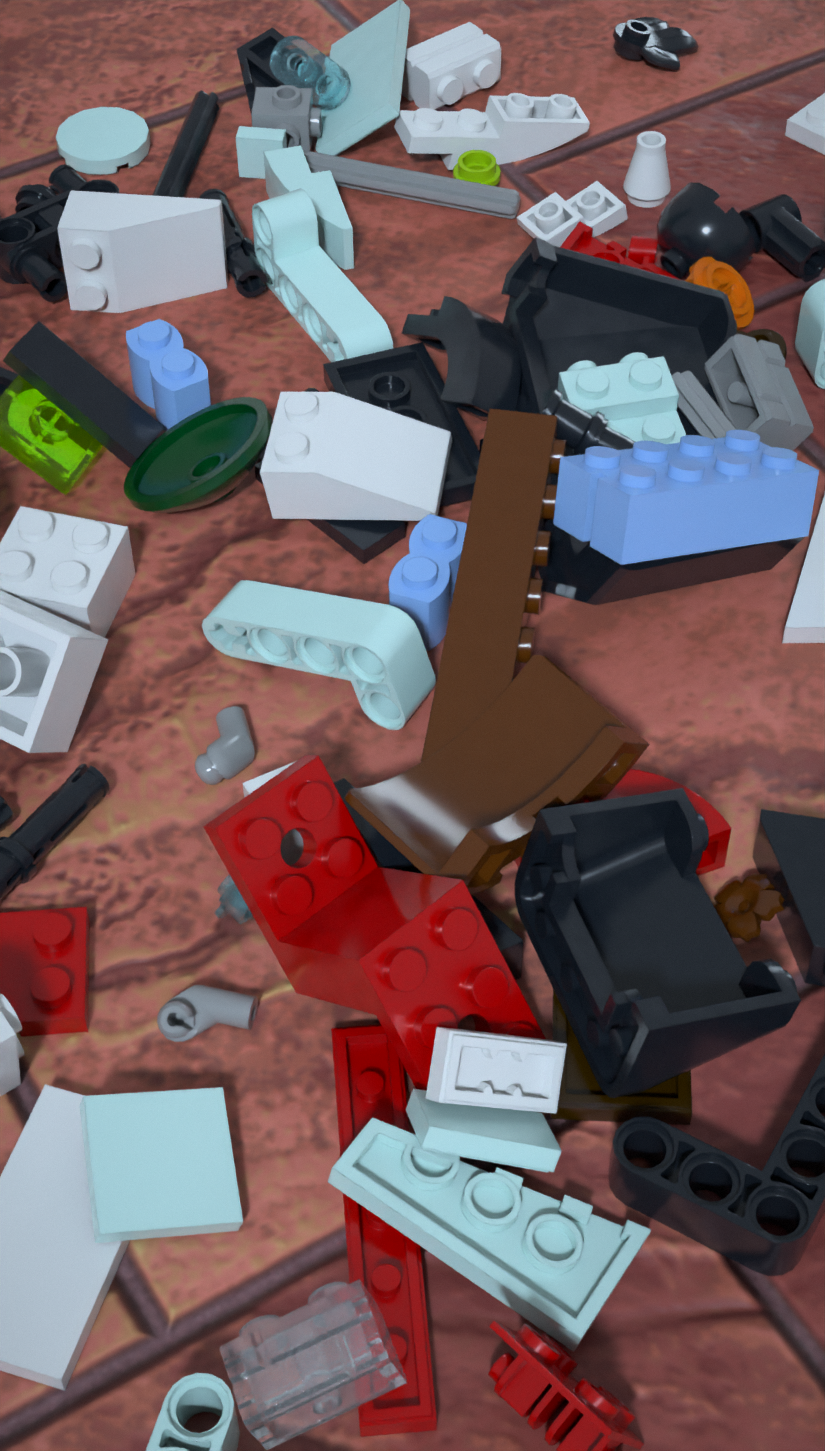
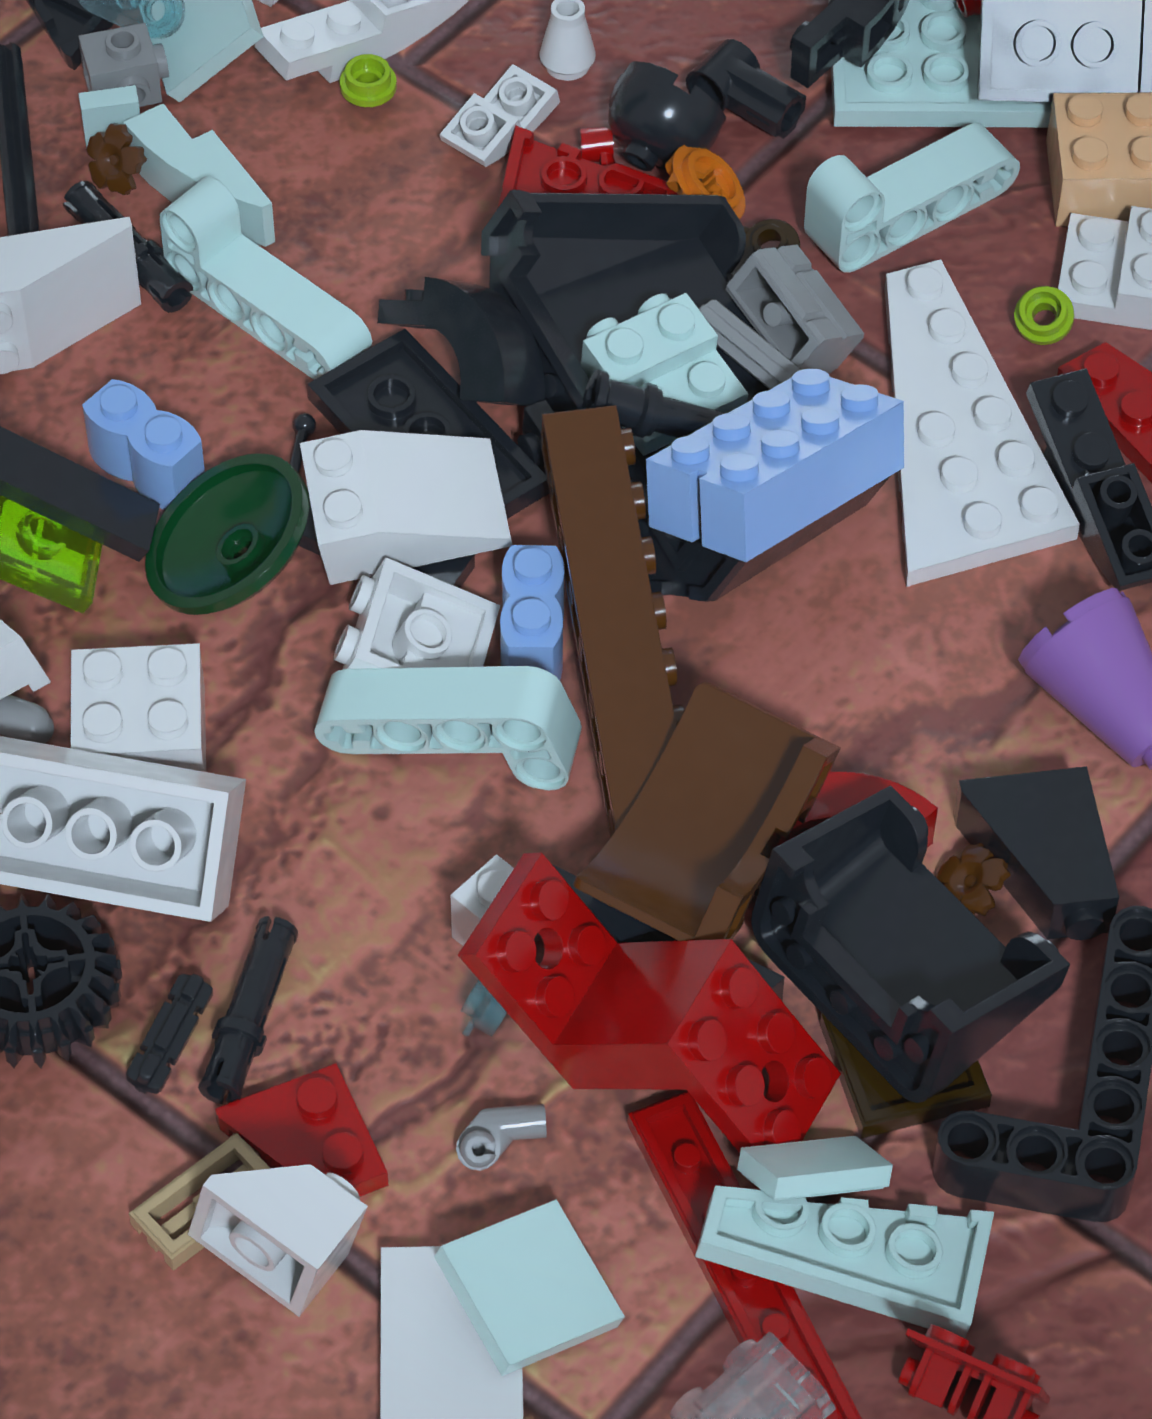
camera: 20 degrees left, 5 degrees up
light grey arm [195,706,255,785] -> none
light grey axle [303,150,520,219] -> none
white plate [426,1027,567,1114] -> none
none -> reddish brown plant [87,123,147,195]
none -> white plate [333,557,500,670]

